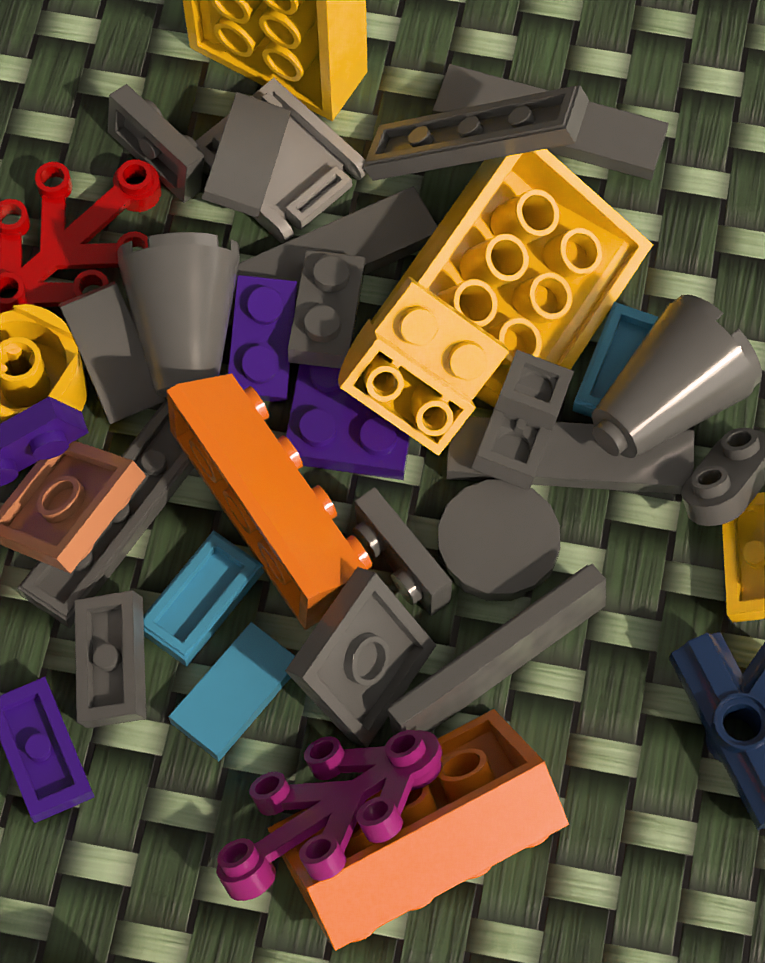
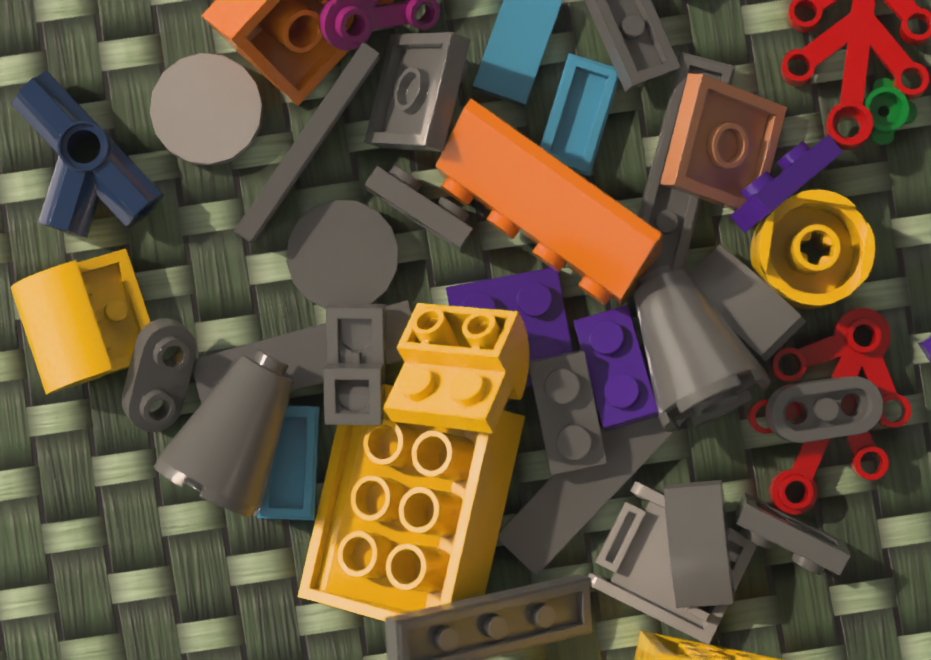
camera: 160 degrees right, 20 degrees up
none -> light grey tile [150,53,263,166]
none -> dark grey plate [766,376,883,443]

